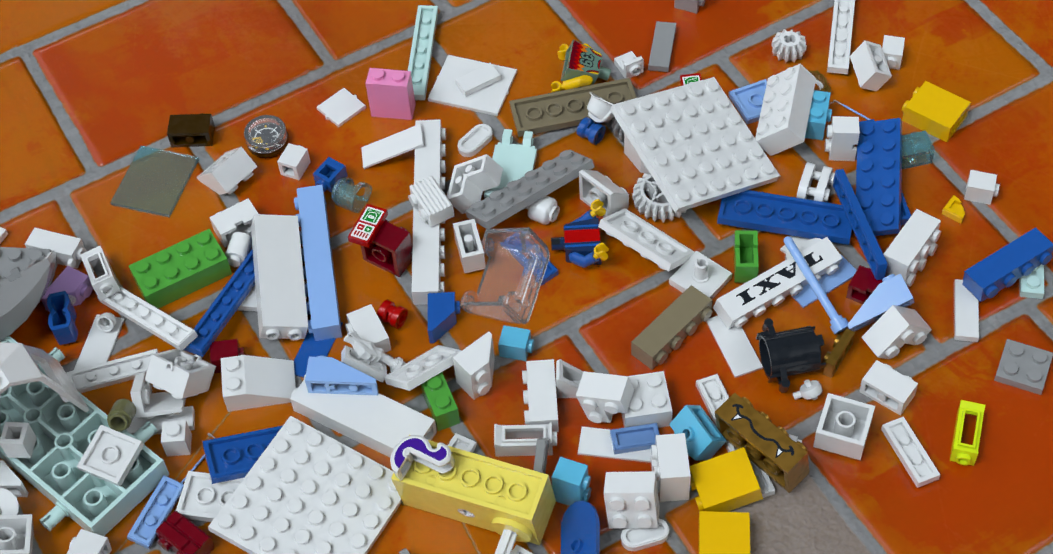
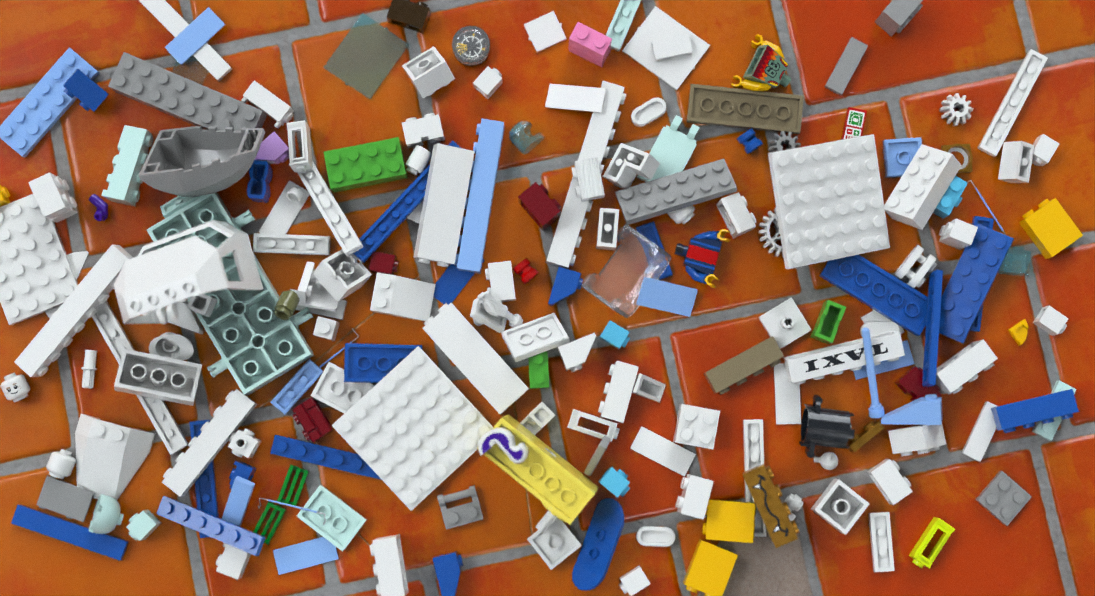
camera: 15 degrees right, 30 degrees up
white plate [77,425,144,487] -> none
light blue slope [305,356,379,395] -> none
blue brick [313,157,348,193] -> none
tile [348,204,388,248] -> none
white brick [576,371,634,423] -> none
white piece [587,92,614,123] -> none
white plate [598,208,694,272] -> none
white brick [603,471,660,529] -> none
medium blue tile [610,423,660,455] -> none
white bracket [614,51,644,78] -> none
medium azure brick [669,405,726,460] -> none
none -> light blue piece [636,277,698,317]

